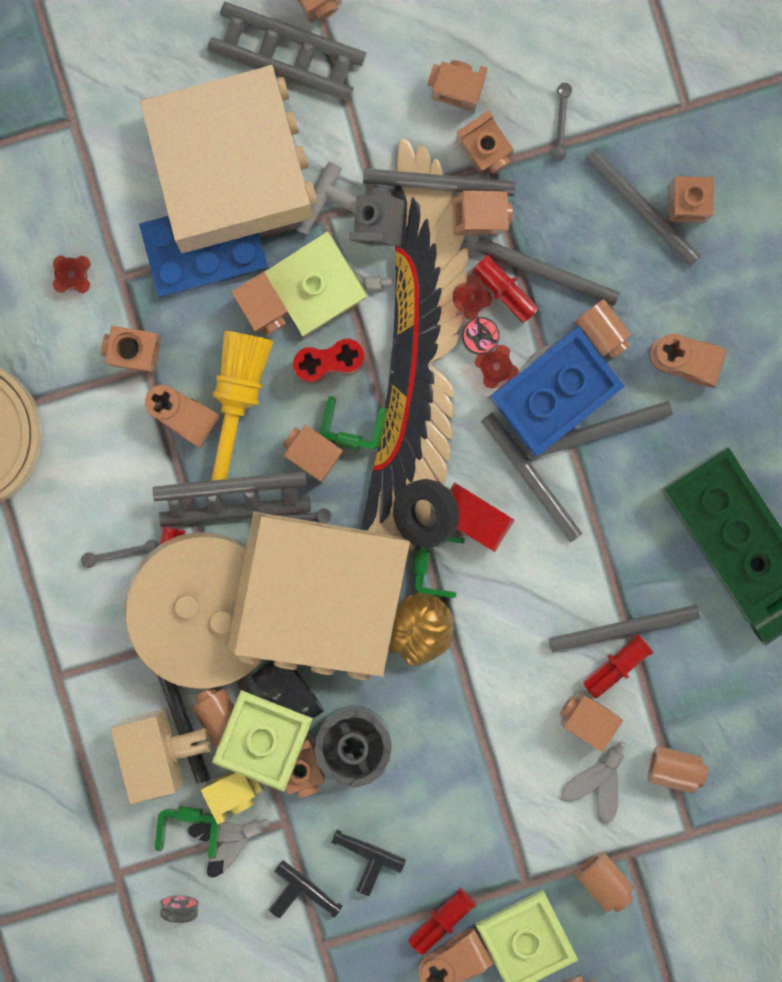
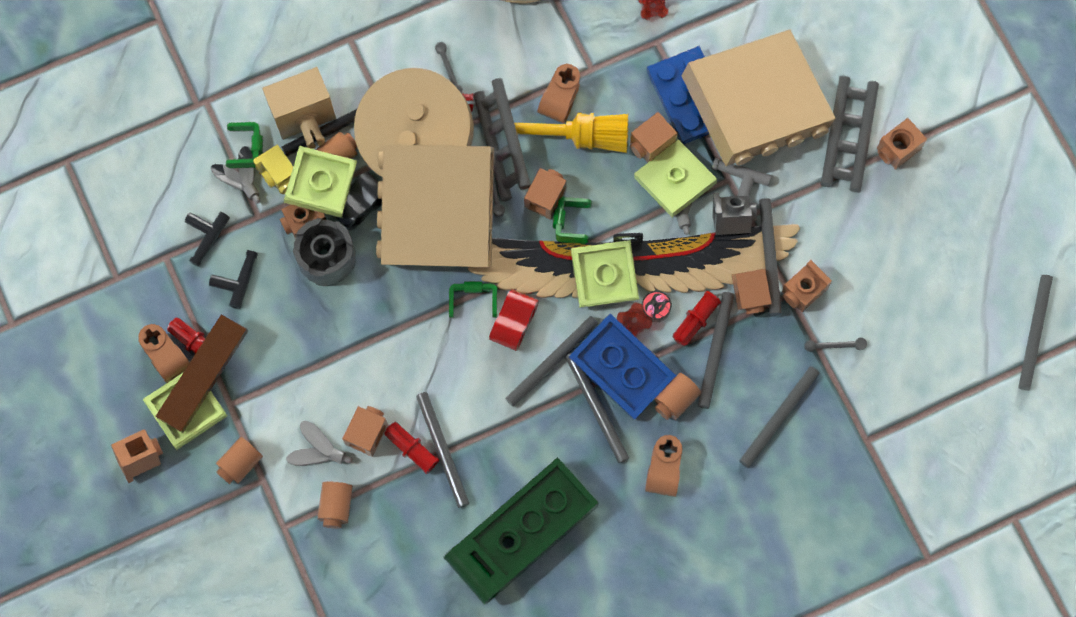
camera: 80 degrees right, 15 degrees down
nougat brick [101,326,162,374] -> none
clear smoke tile [160,896,199,923] -> none
red axle [293,338,365,384] -> none
pearl gold hair [389,592,454,667] -> none
black tyre [393,479,459,548] -> none
nougat brick [427,60,488,113] -> none
clear red plate [452,274,492,320] -> none
nougat brick [668,176,714,223] -> none
none -> reddish brown tile [155,314,248,433]
none -> yellowish green plate [571,240,639,308]

